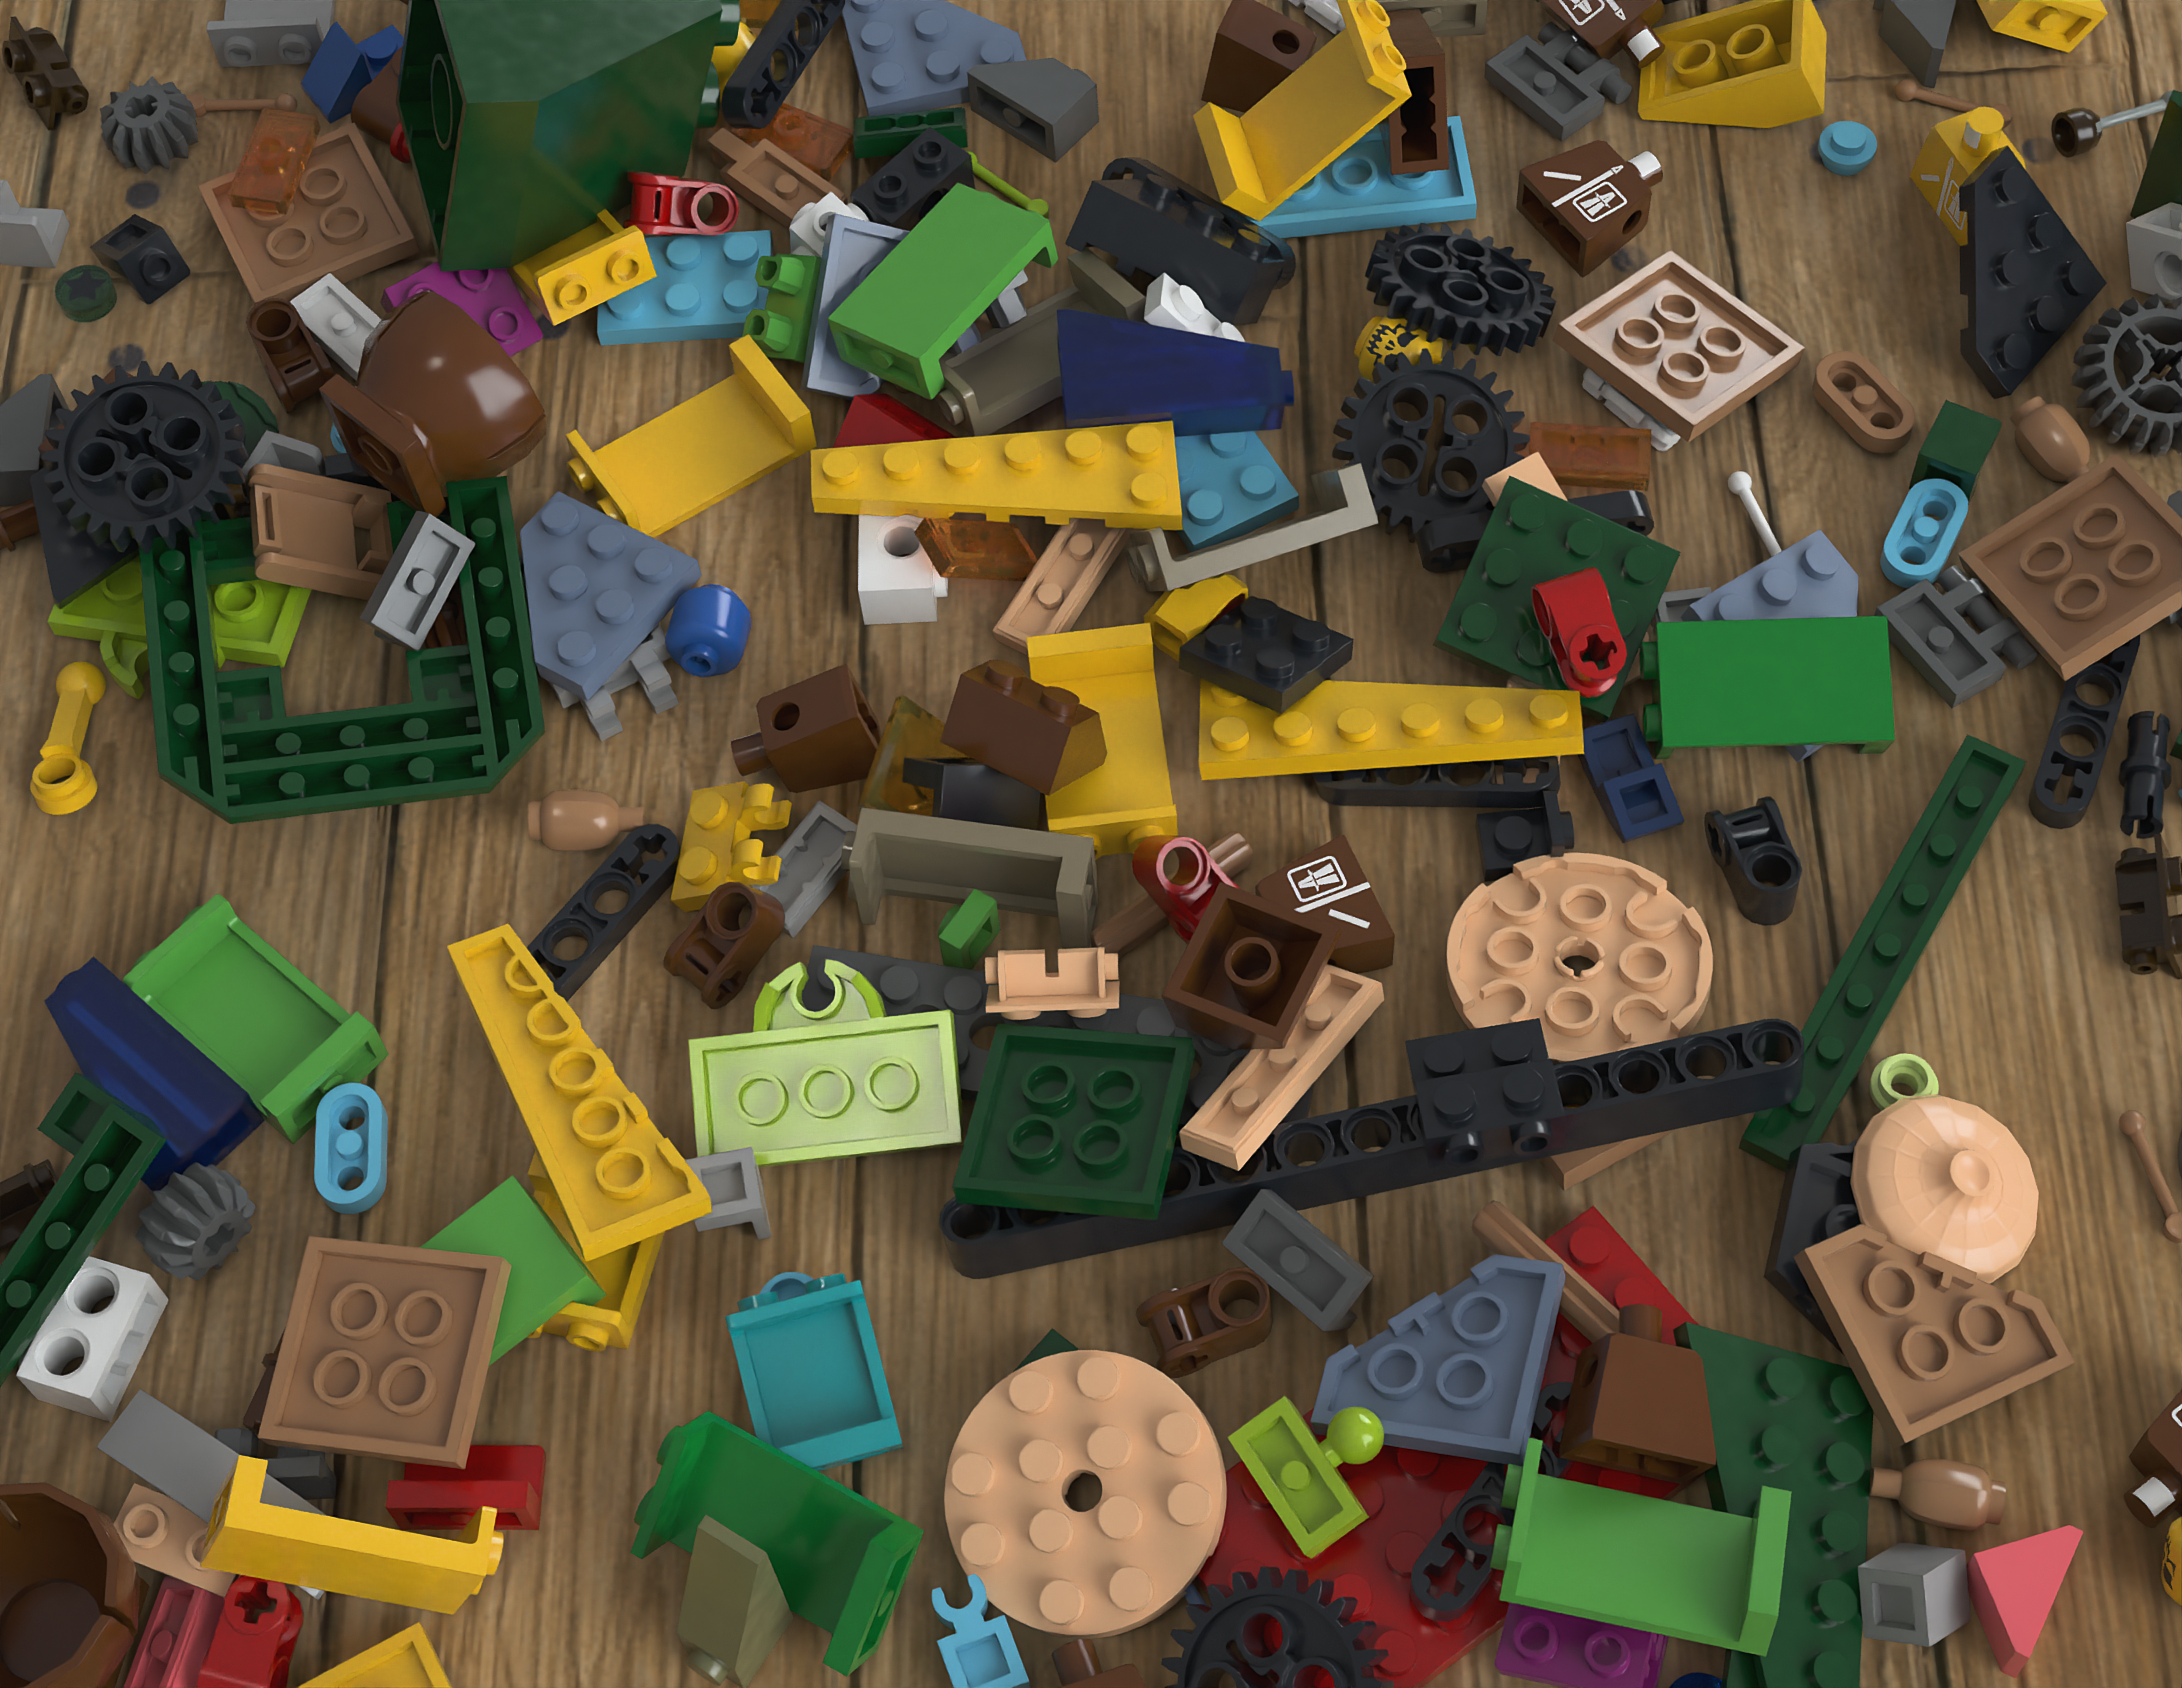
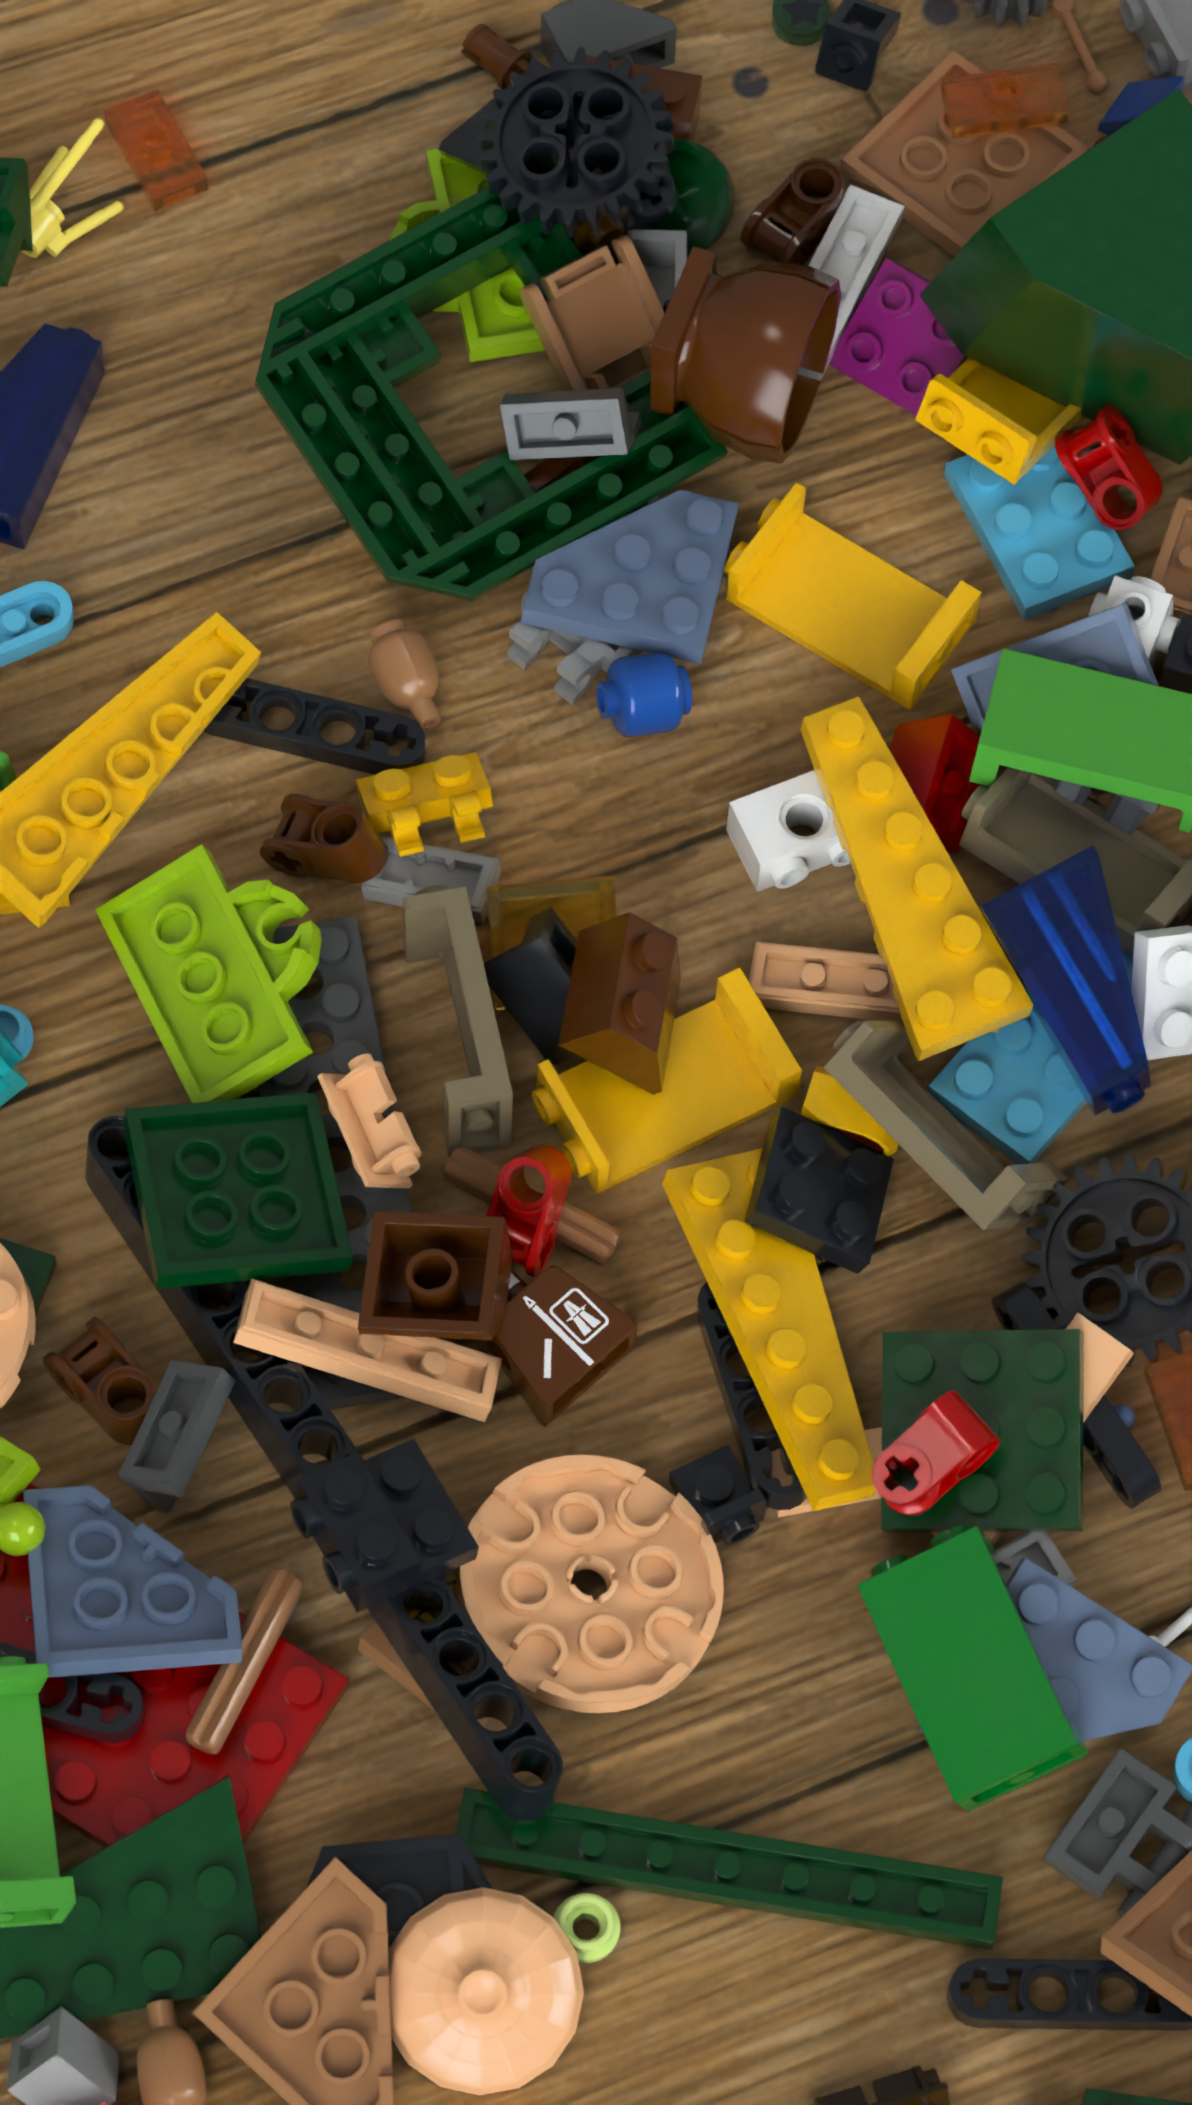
camera: 60 degrees right, 5 degrees up
yellow piece [30,661,106,815] -> none
bright green panel [123,894,389,1144] -> none
light grey panel [685,1147,771,1240] -> none
reddish brown torso [731,664,890,793] -> none
bright green hips [742,253,821,363] -> none
clear orange plate [914,517,1038,582] -> none
bright green plate [938,888,1001,970] -> none
reddish brown torso [1559,1304,1716,1484] -> none
dark blue slope [1577,713,1684,843] -> none
black piece [1704,796,1802,926] -> none
black pin [2118,711,2172,839] -> none

